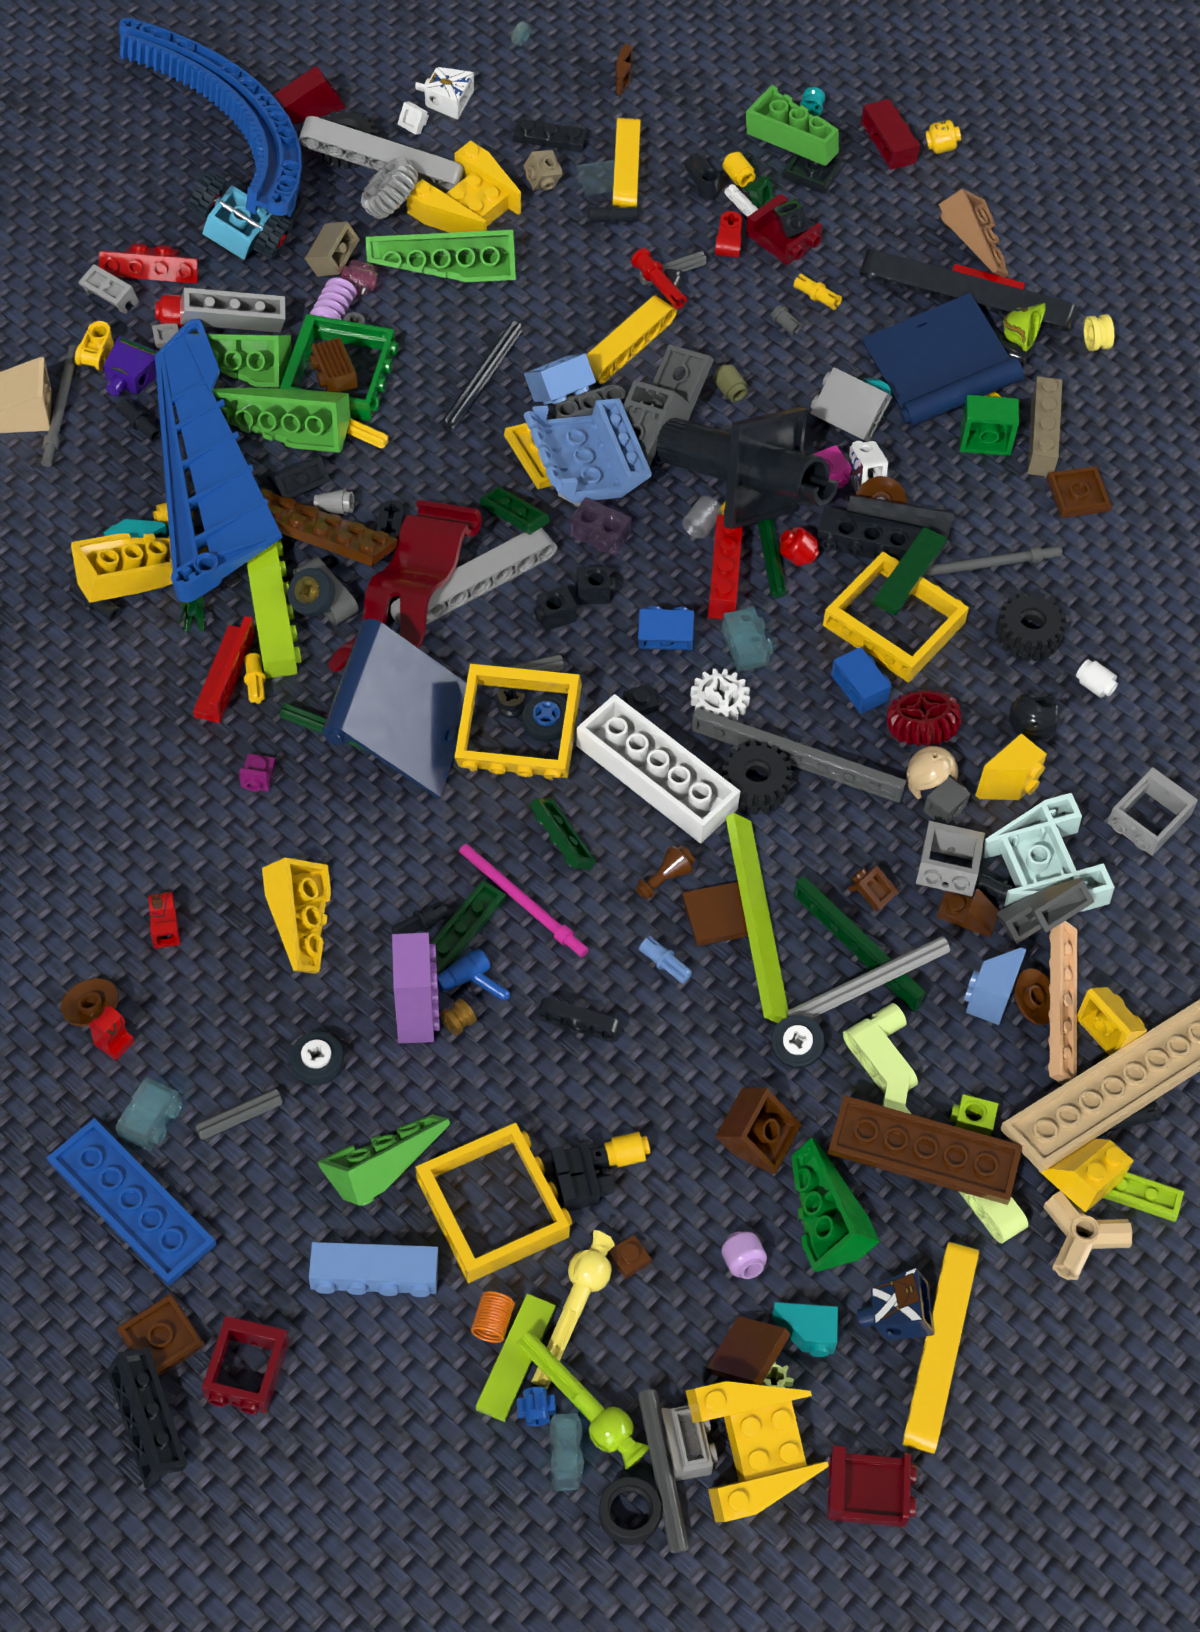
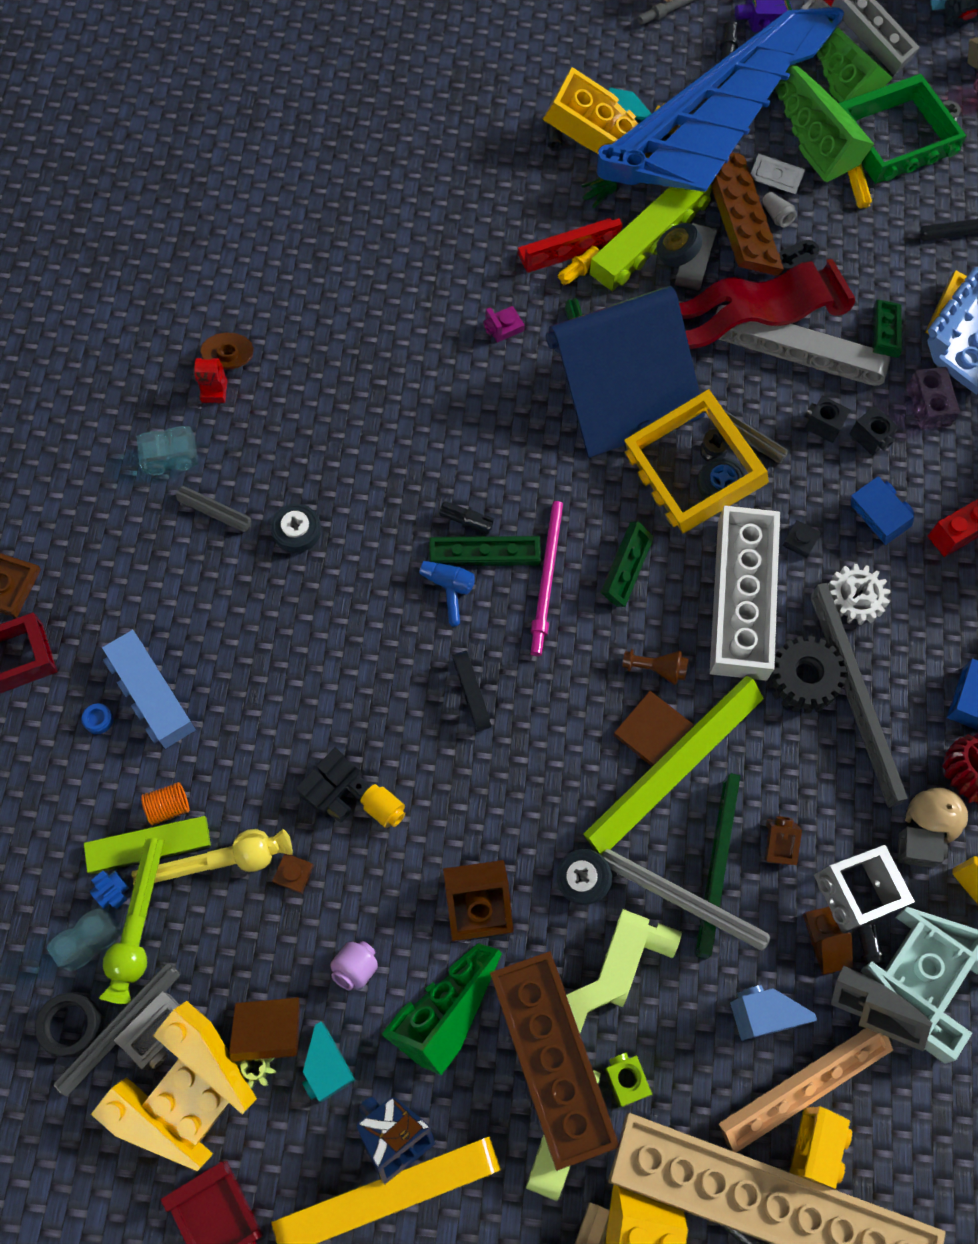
camera: 55 degrees right, 10 degrees up
blue plate [47,1118,216,1286] -> none
red leg [148,891,181,949] -> none
yellow wedge [262,858,331,974] -> none
reddish brown brick [309,337,358,393] -> none
lavender piece [310,278,357,320] -> none
bright green wedge [318,1114,450,1206] -> none
medium lavender brick [392,933,440,1044] -> none
yellow window [415,1123,572,1283] -> none
pearl gold wheel [440,998,477,1036] -> none
medium blue axle [639,936,692,983] -> none
clear light blue brick [722,607,773,672] -> none
reddish brown dish [1014,968,1050,1026] -> none
none -> blue tile [81,703,114,734]

